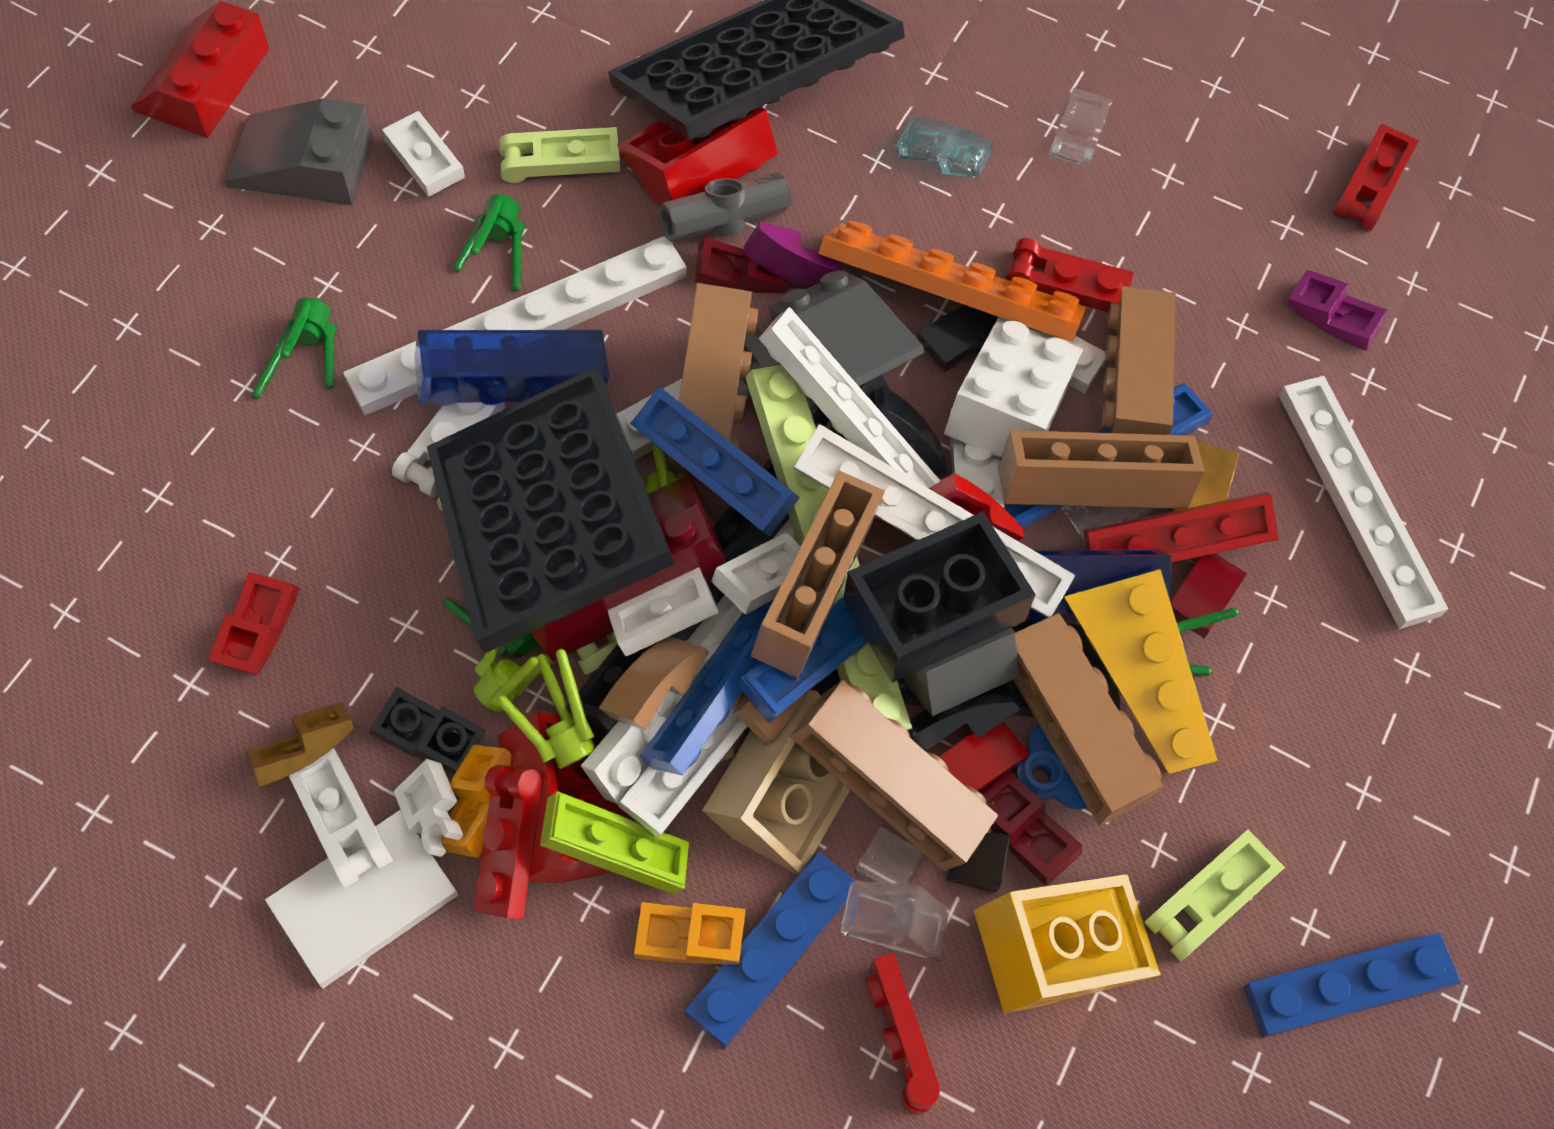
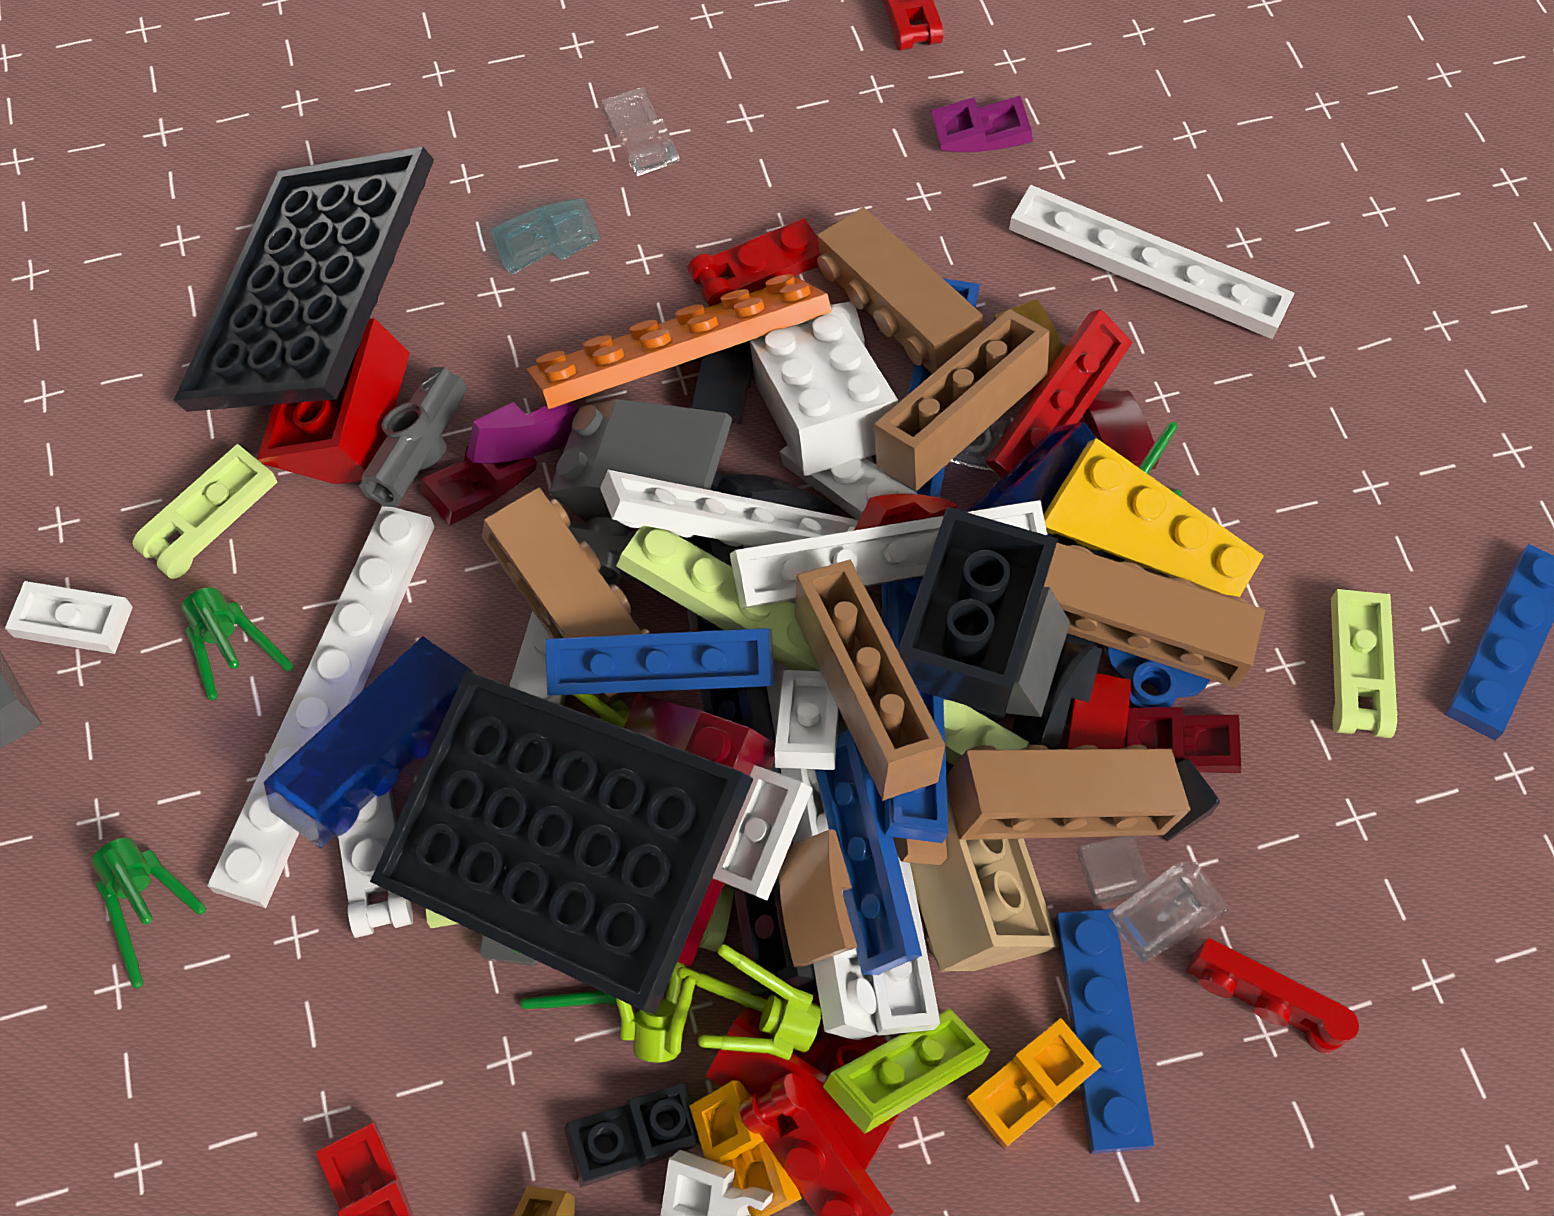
camera: 40 degrees left, 0 degrees up
yellow slope [973,875,1160,1014] -> none

